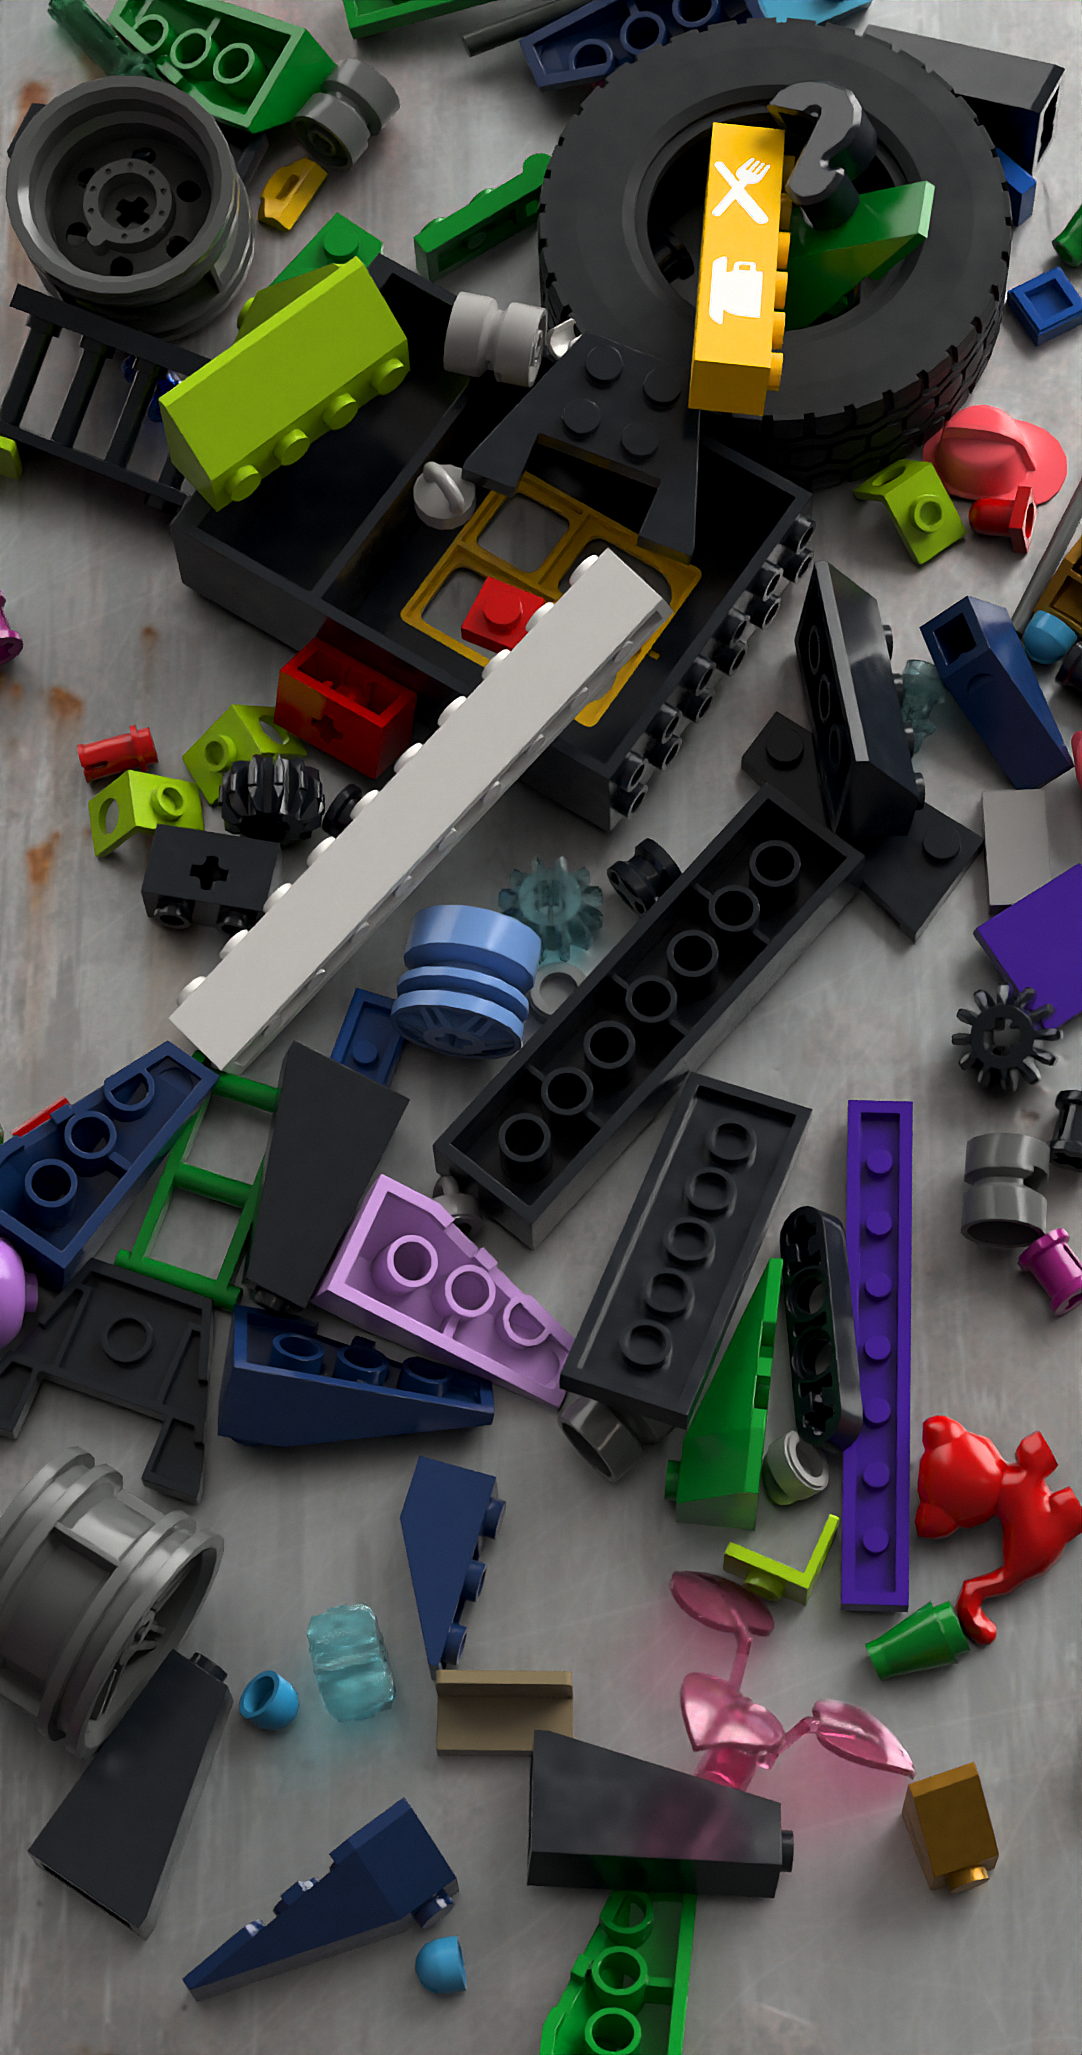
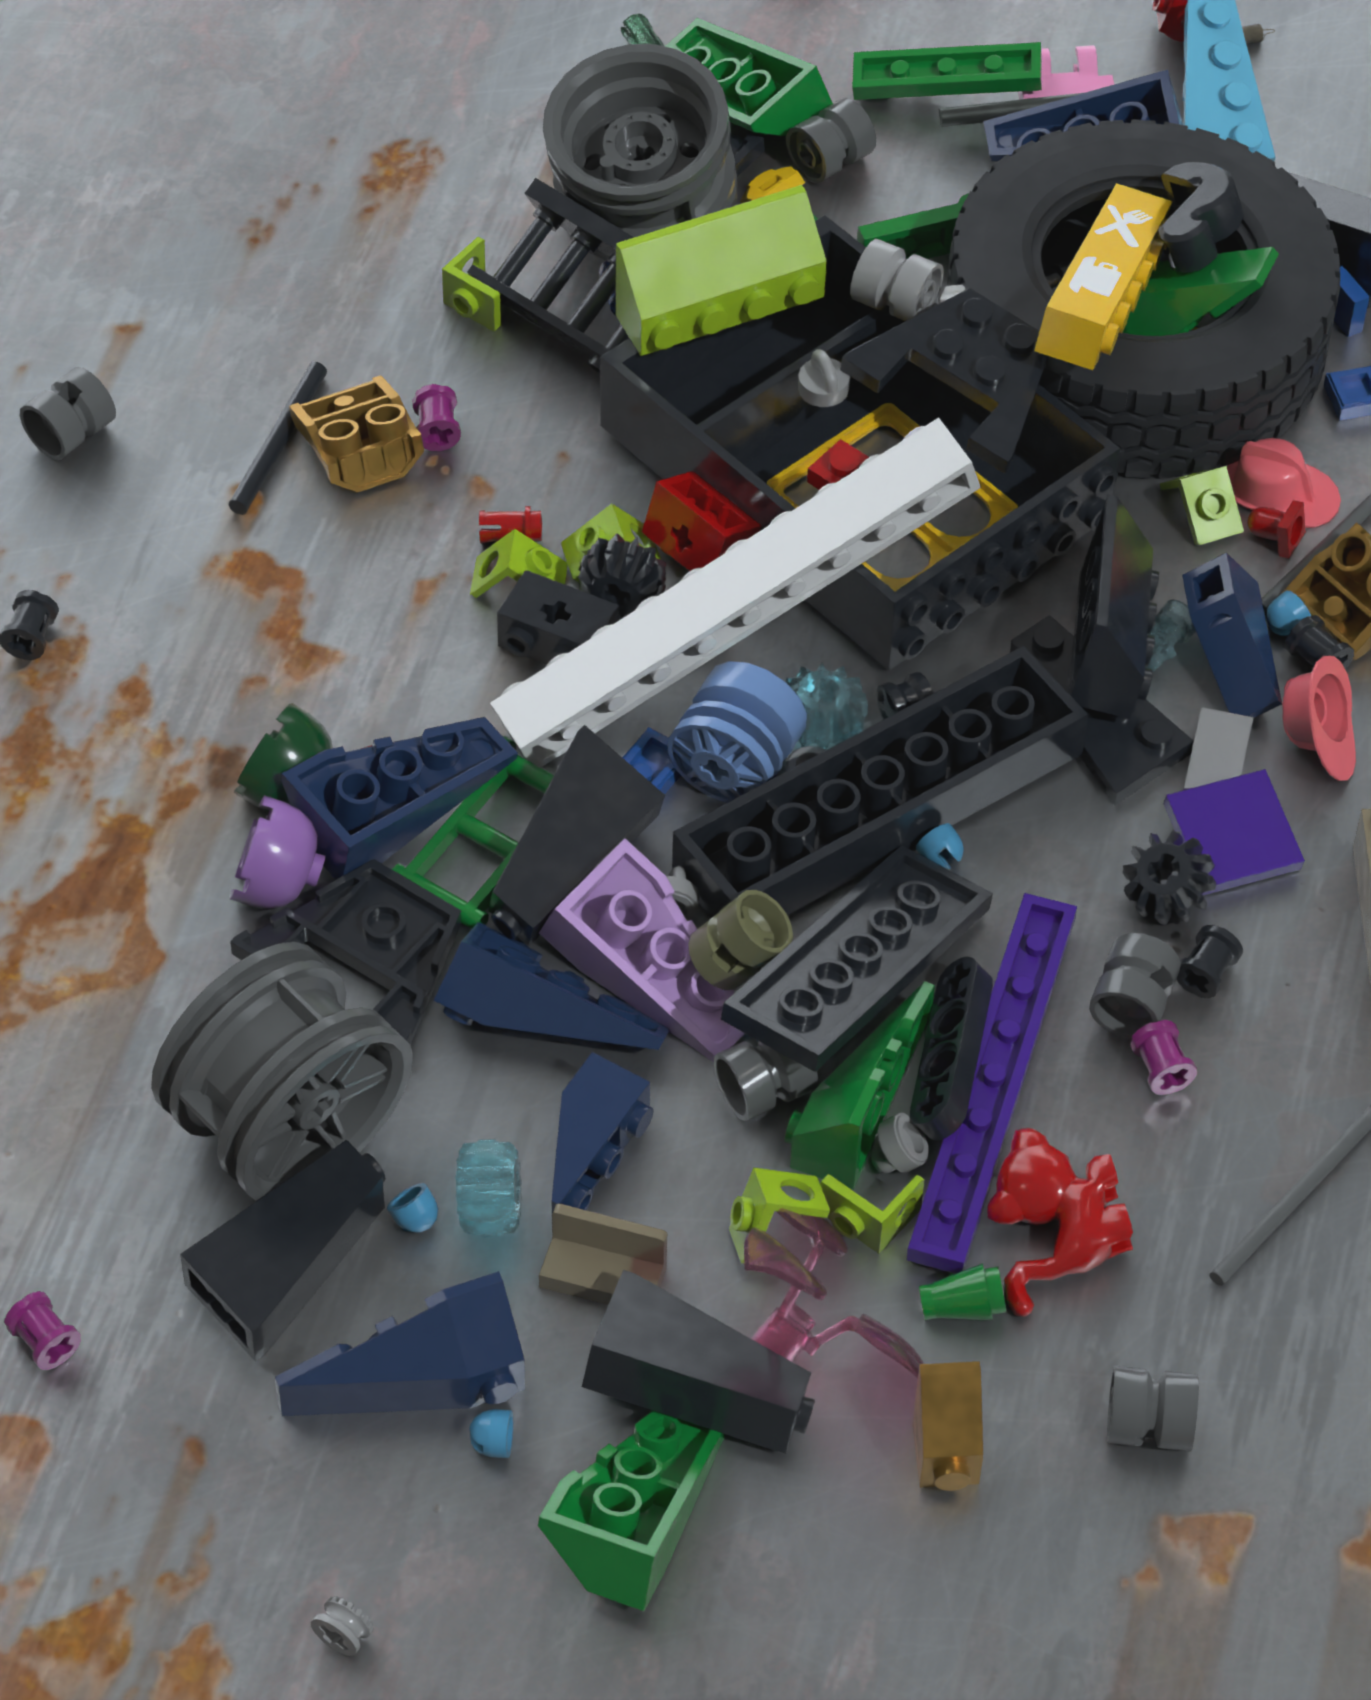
camera: 10 degrees right, 15 degrees down
none -> olive wheel [688,890,793,990]
none -> lime bracket [729,1167,830,1265]
none -> dark azure hinge [916,823,964,870]

